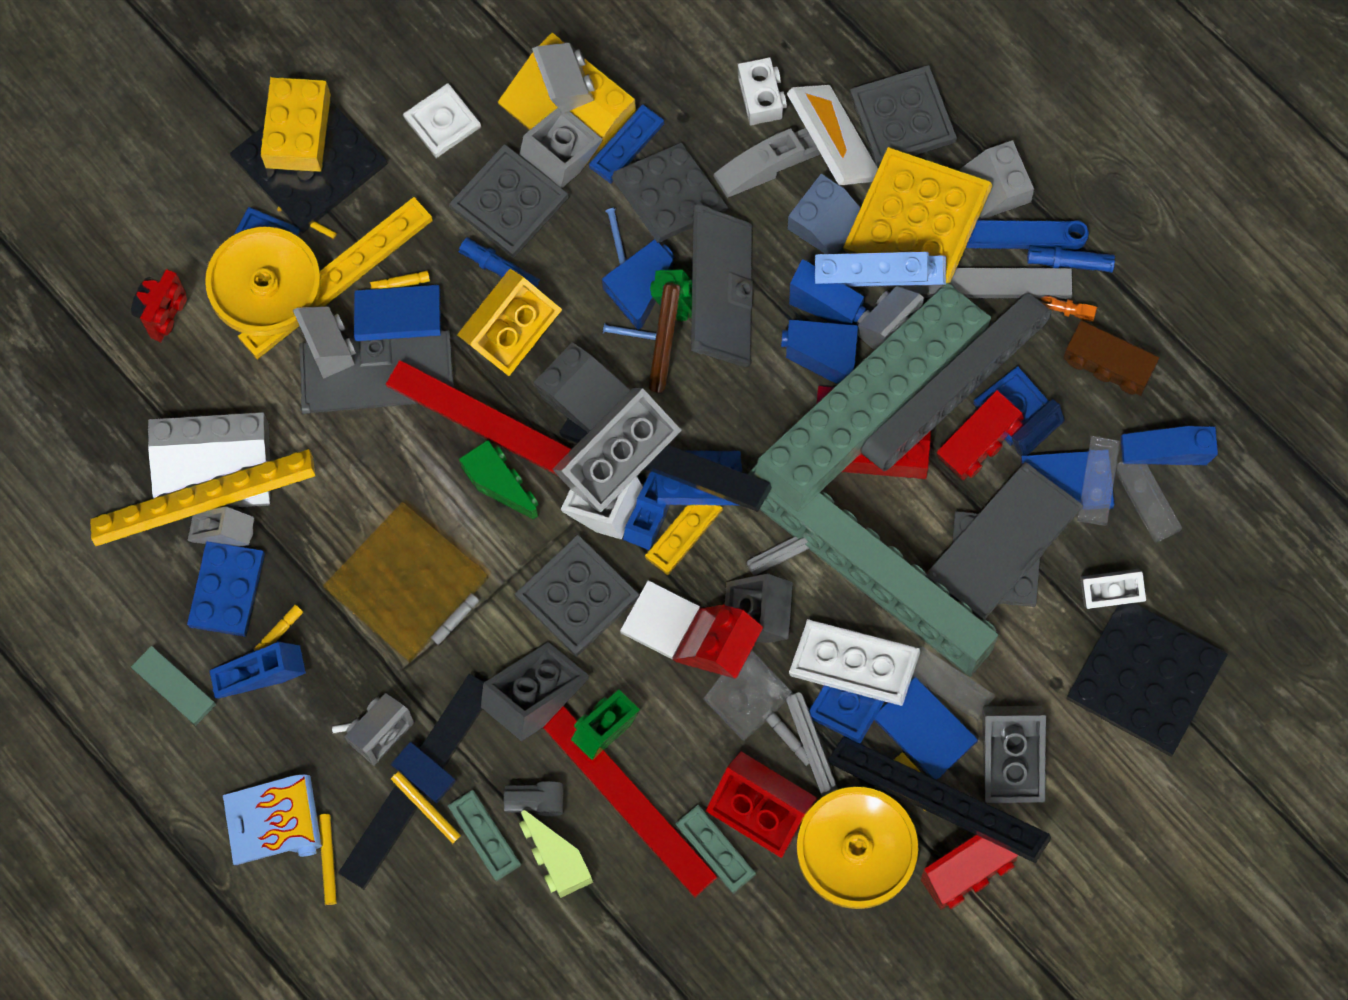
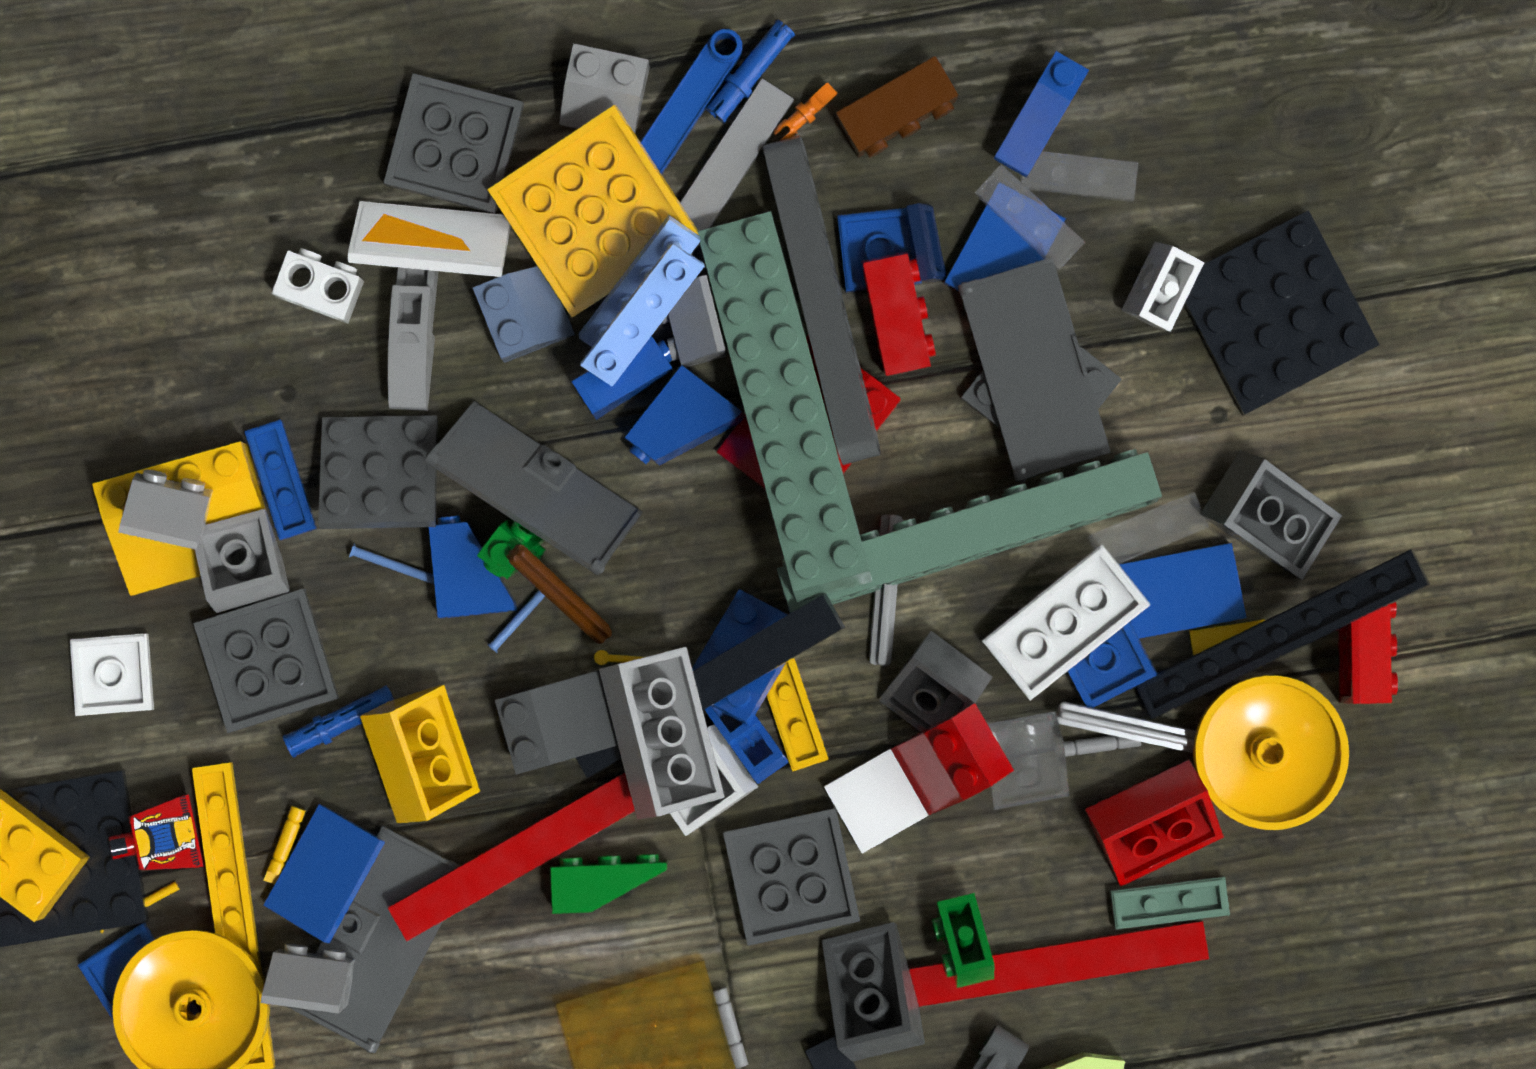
camera: 65 degrees left, 15 degrees up
none -> torso [108,794,203,870]

